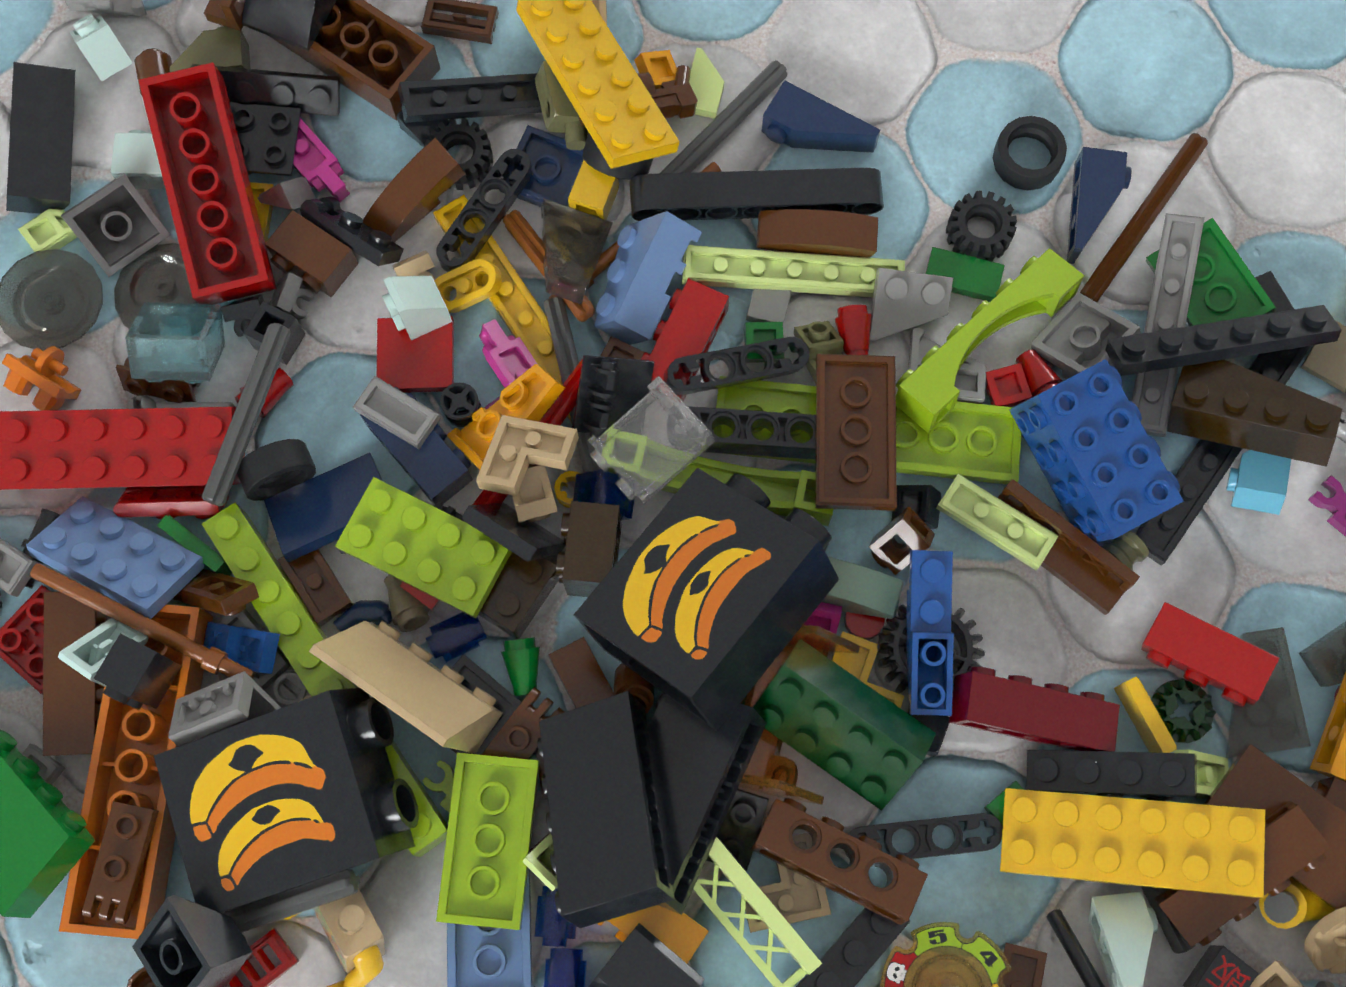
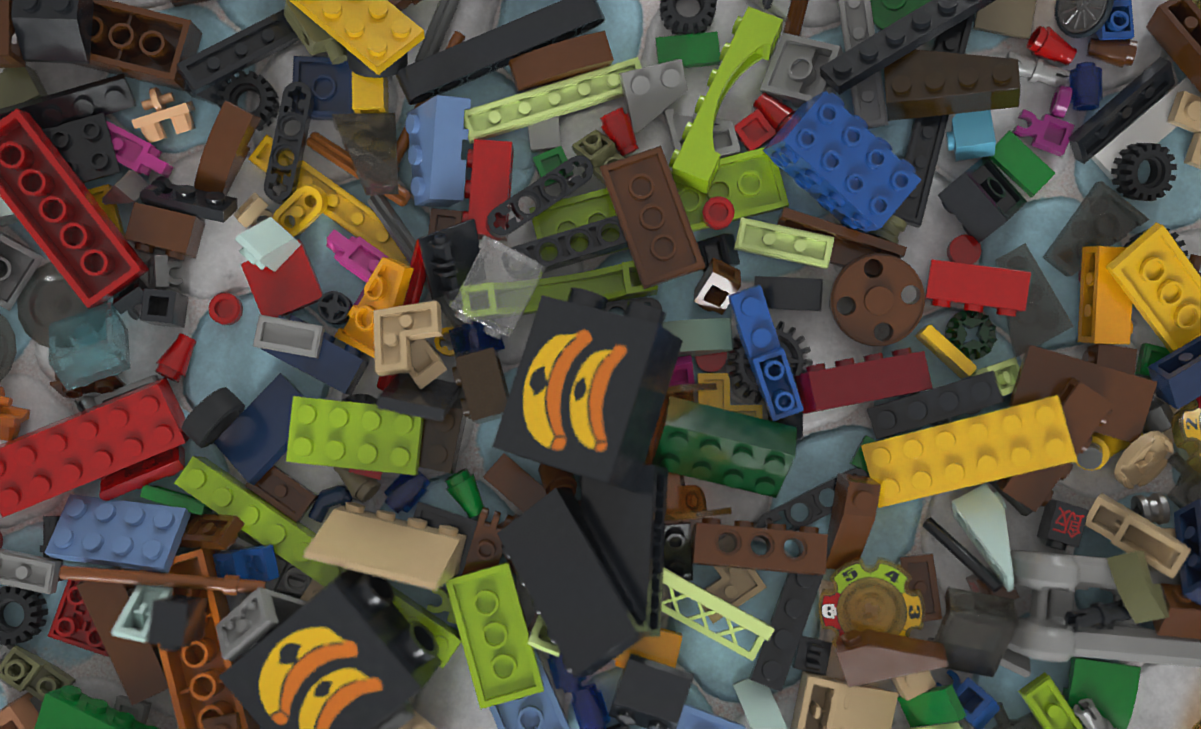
camera: 20 degrees left, 10 degrees up
dark grey axle [202,323,291,506] -> none
none -> light nougat hips [131,87,195,143]
none -> red tile [209,293,243,325]
none -> red tile [702,196,735,230]
none -> black slope [754,276,823,311]
none -> reddish brown slope [826,473,881,570]
none -> reddish brown piece [829,253,925,347]
none -> black slope [937,156,1027,243]
none -> red tile [947,235,981,264]
none -> green tile [988,130,1056,197]

